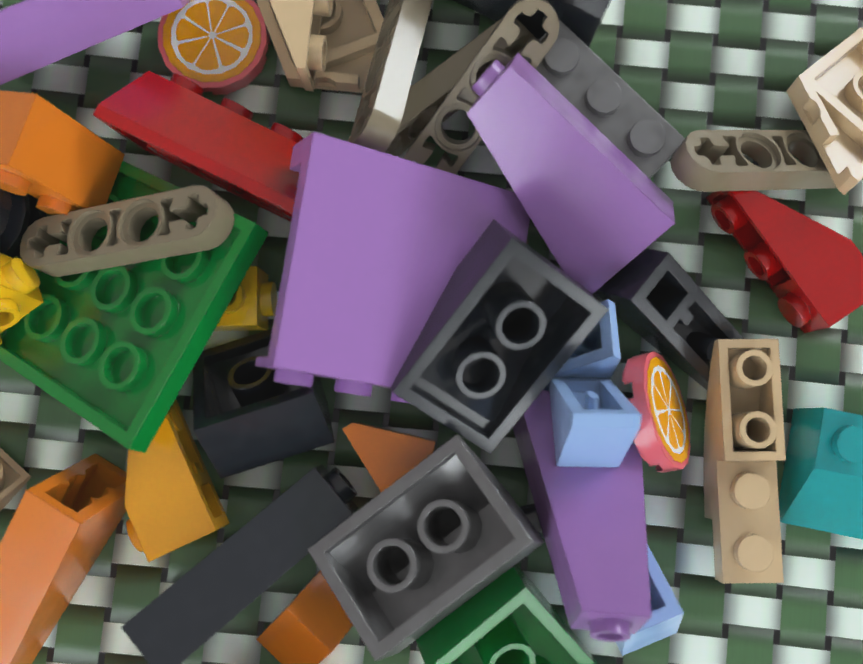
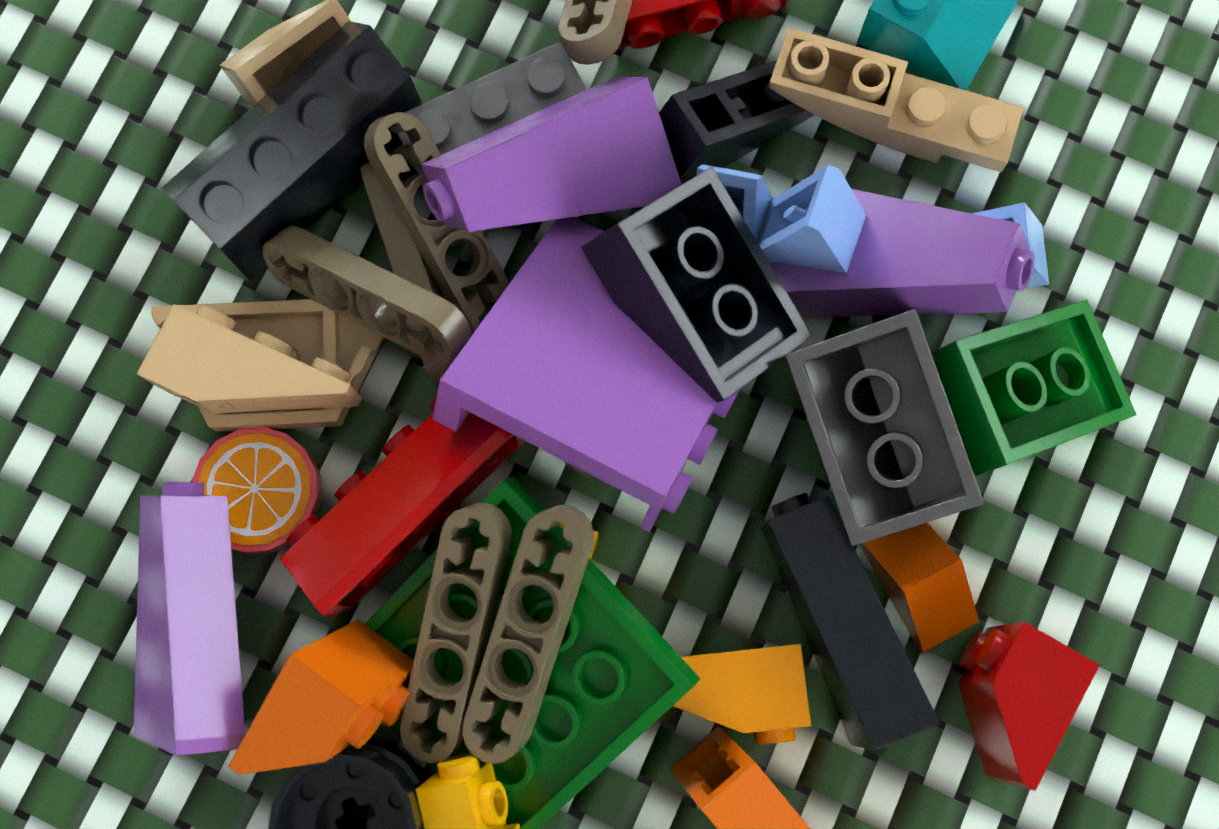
camera: 70 degrees left, 5 degrees down
black slope [193,328,335,479] -> none
orange slope [342,422,436,492] -> none
tile [622,351,691,473] -> none
none -> dark tan beam [462,504,594,764]

